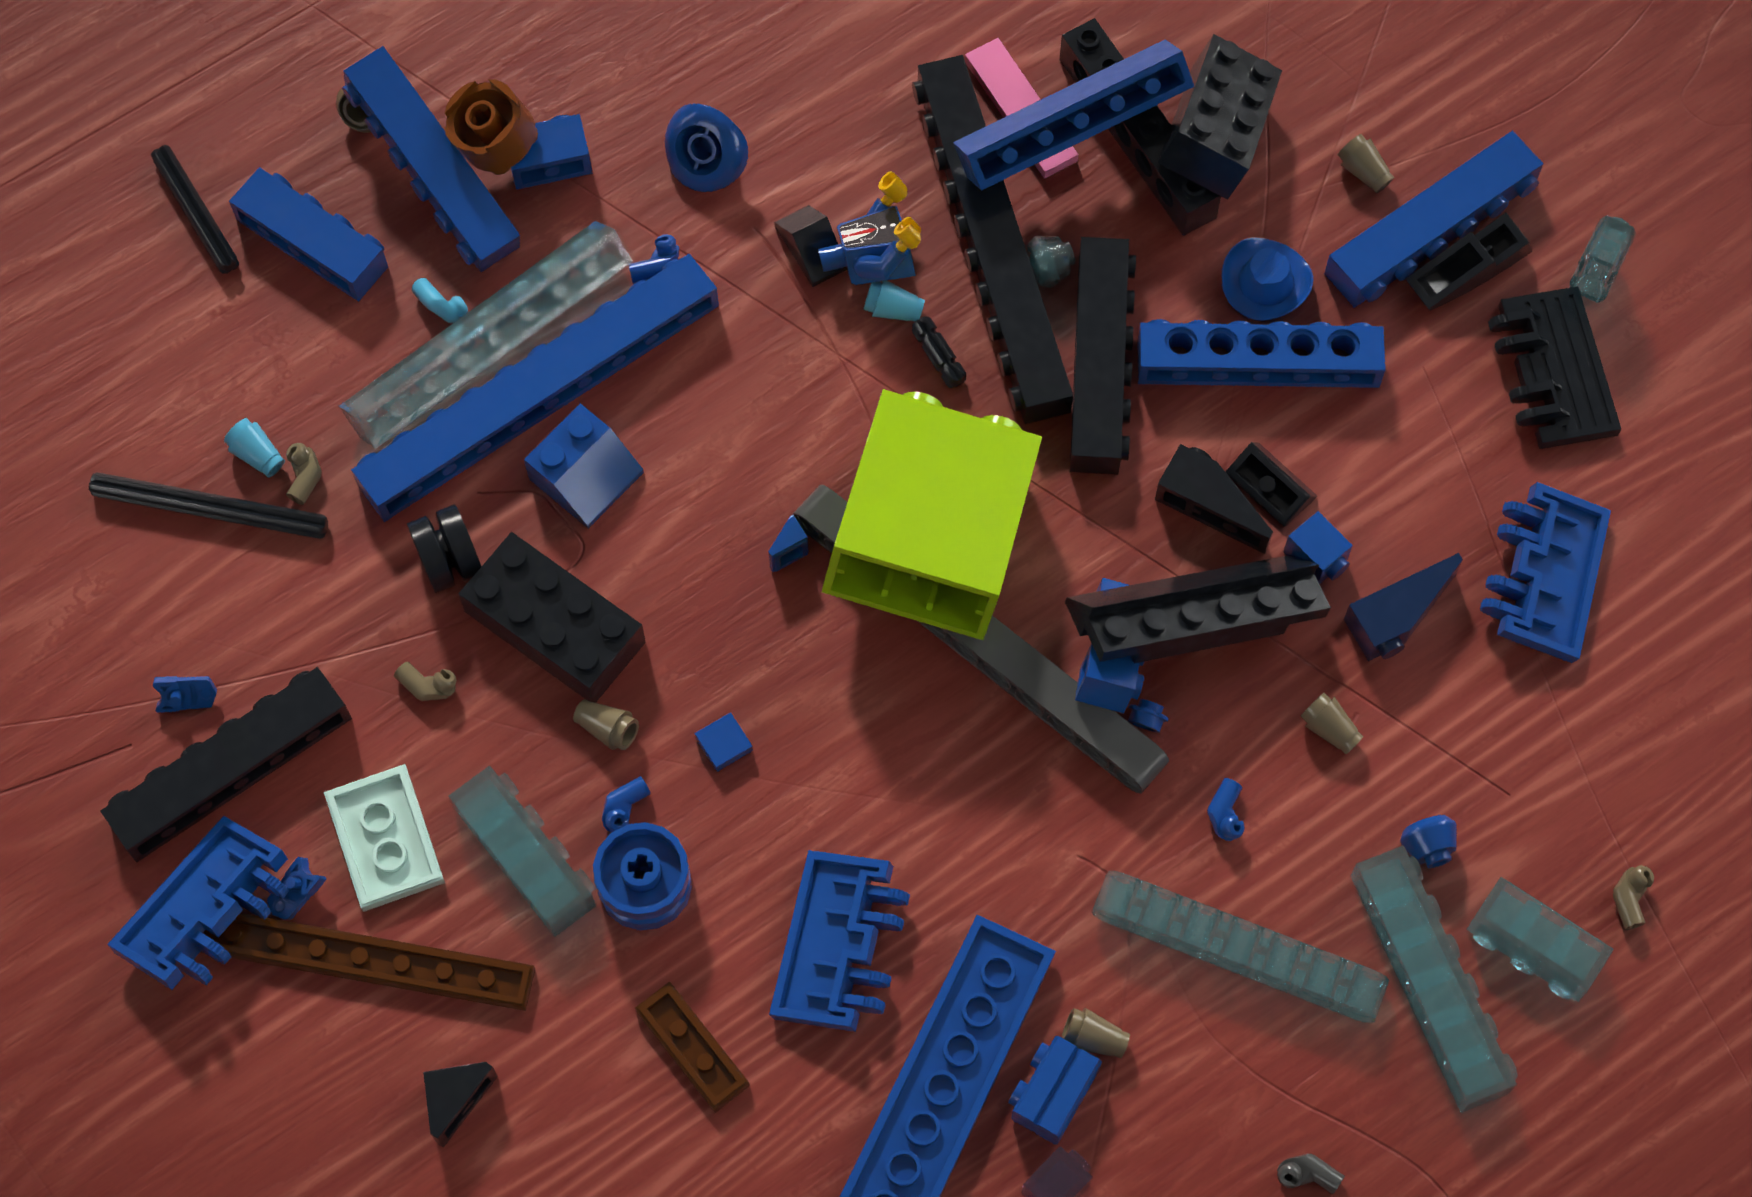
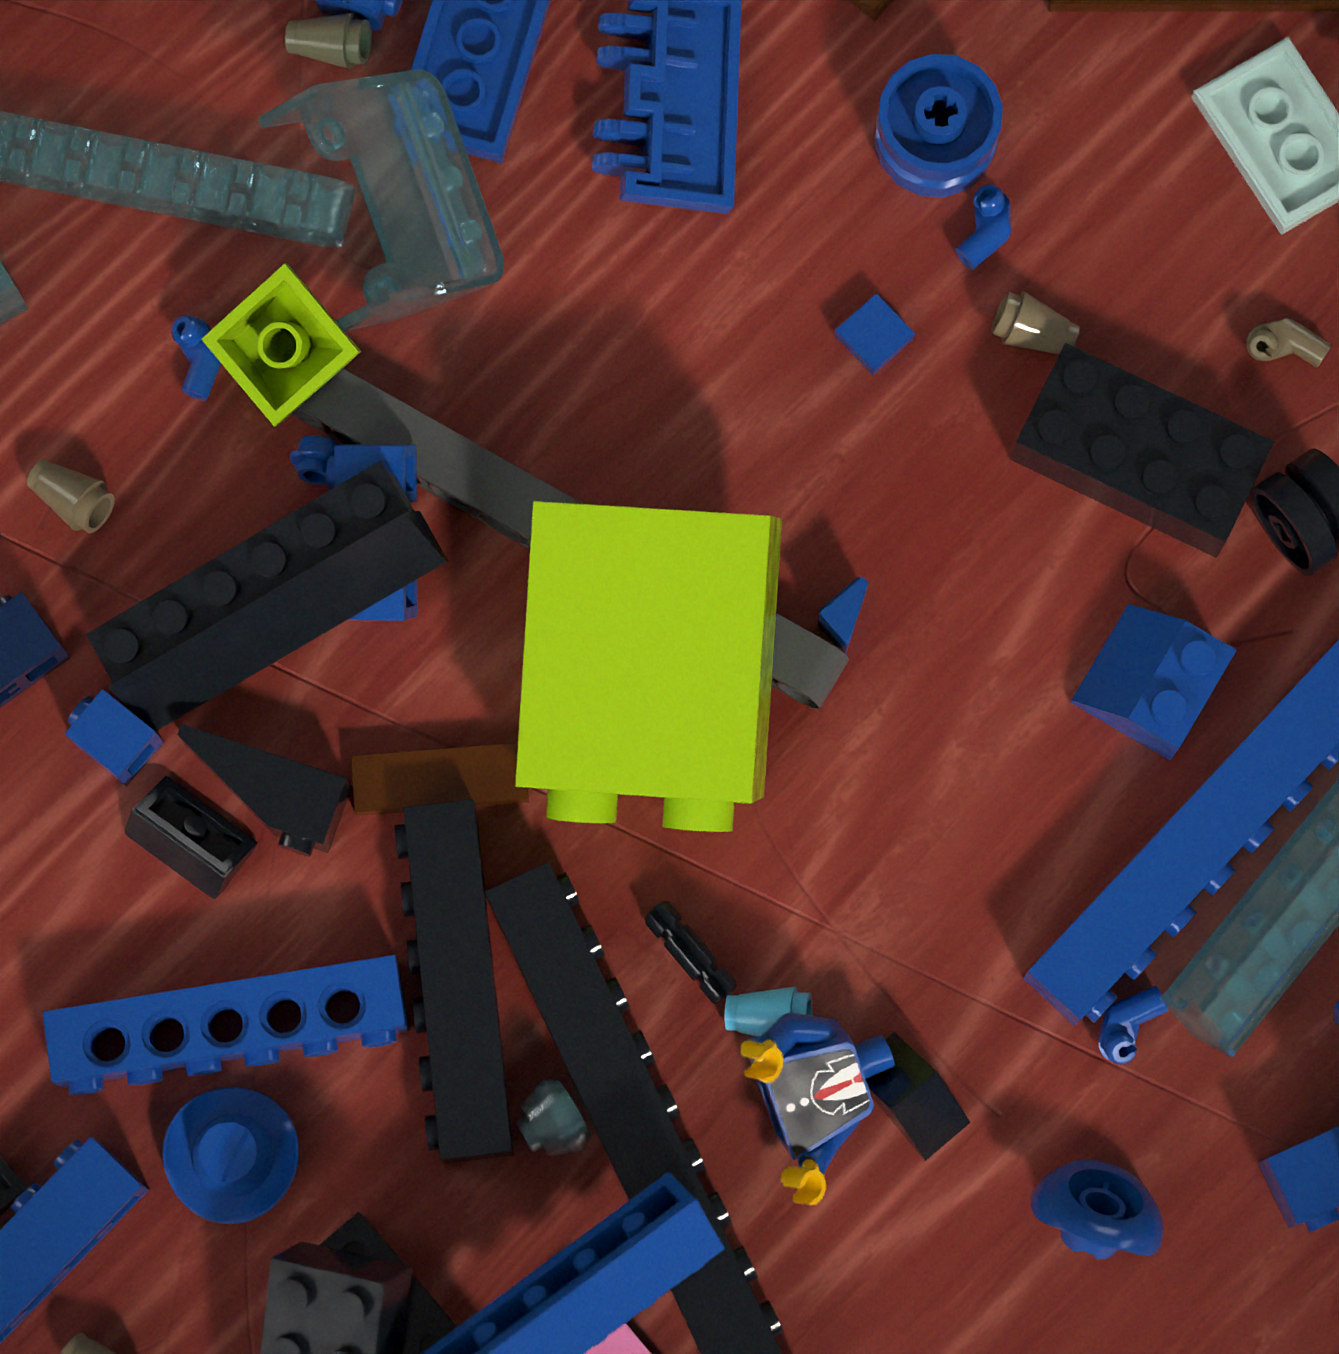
camera: 170 degrees right, 10 degrees up
clear light blue brick [448,765,596,937] -> none
none -> lime slope [201,263,362,427]
none -> clear light blue windscreen [258,69,504,331]
none -> reddish brown tile [351,743,529,816]

